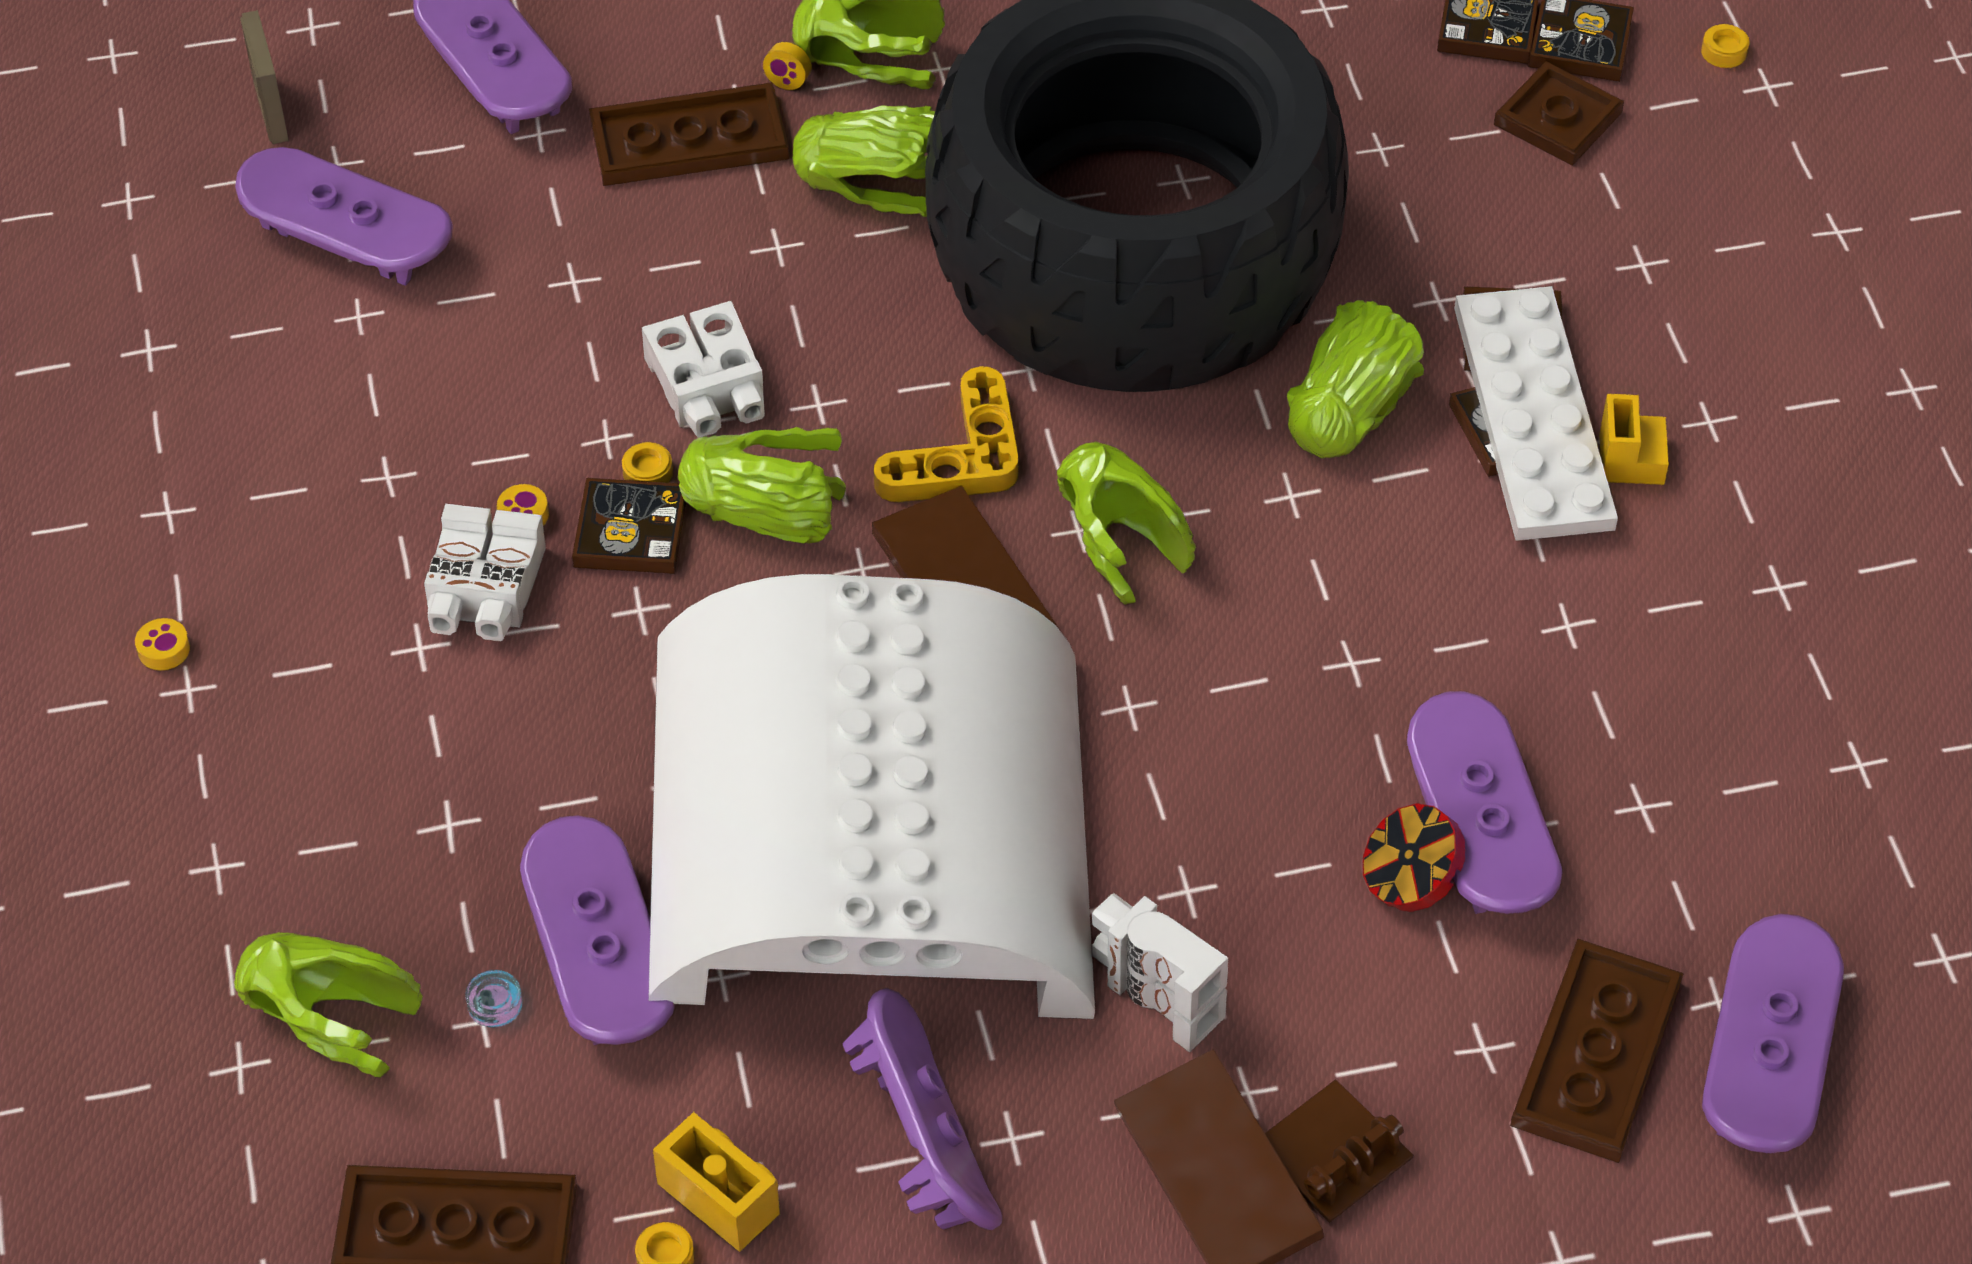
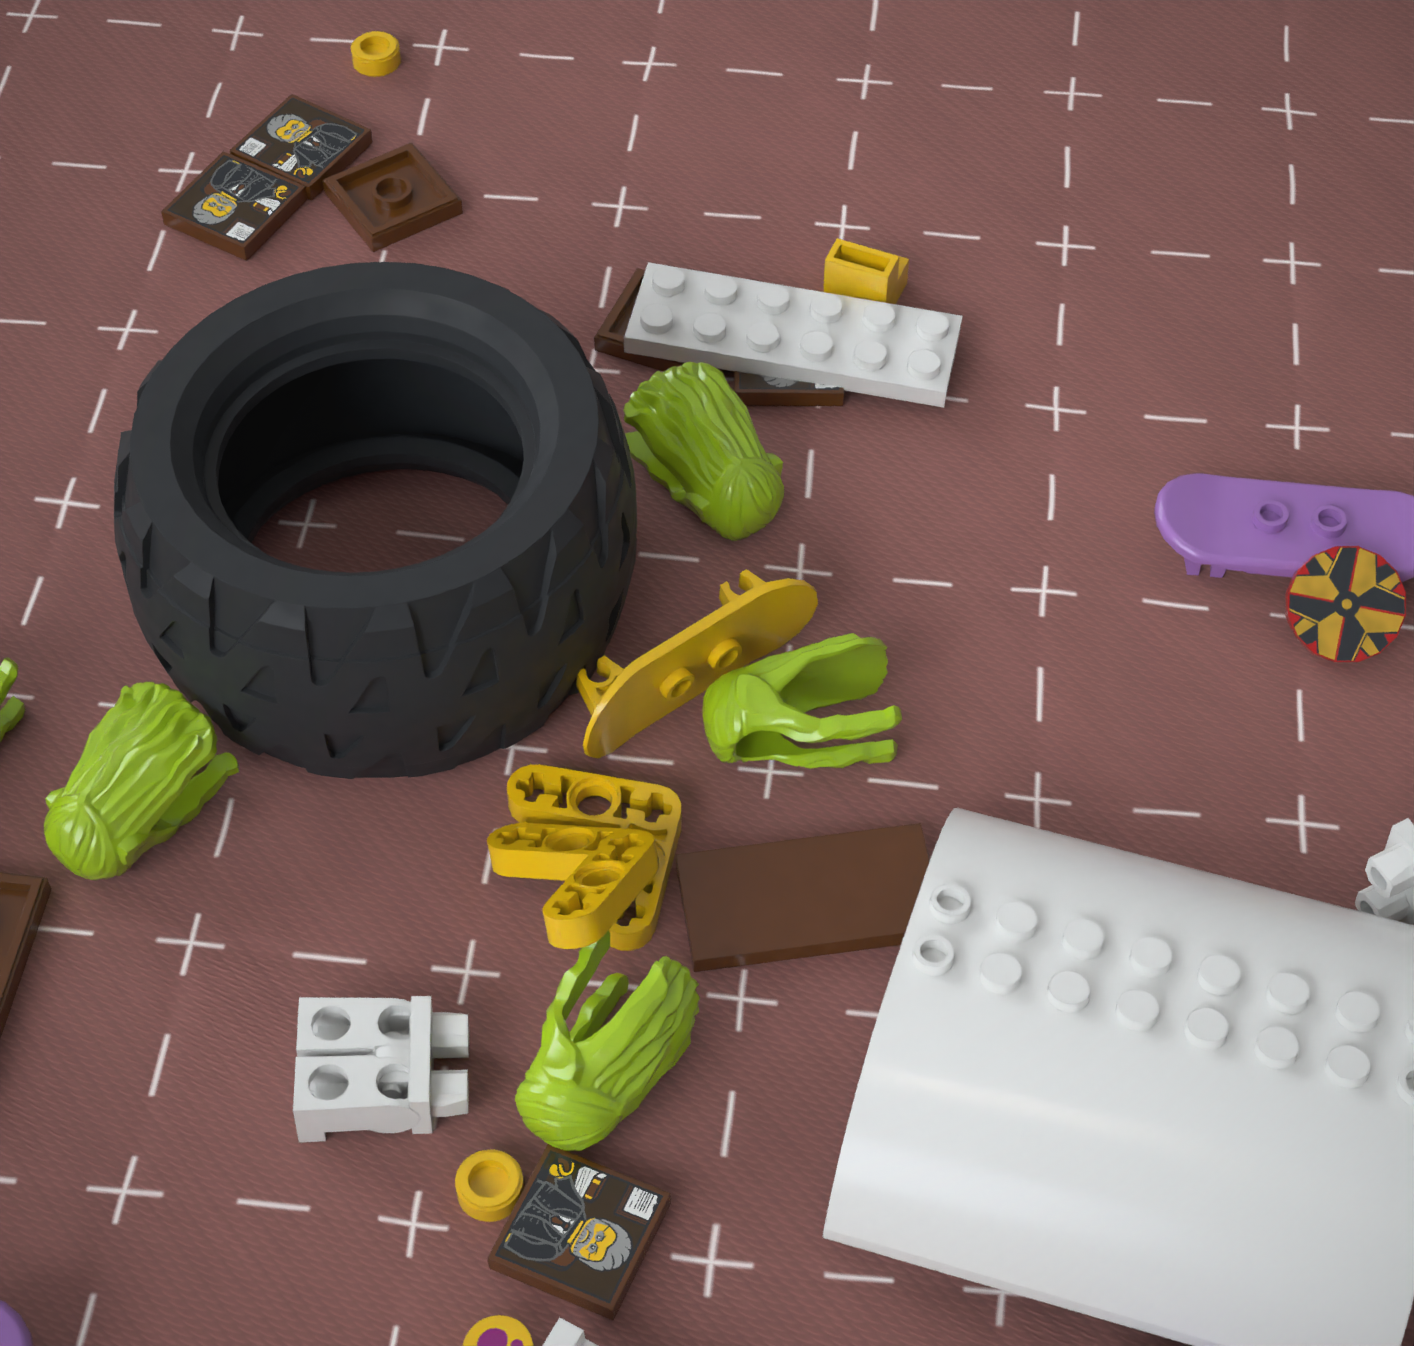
camera: 70 degrees left, 0 degrees up
none -> yellow beam [487,823,660,949]
none -> yellow piece [576,569,818,758]

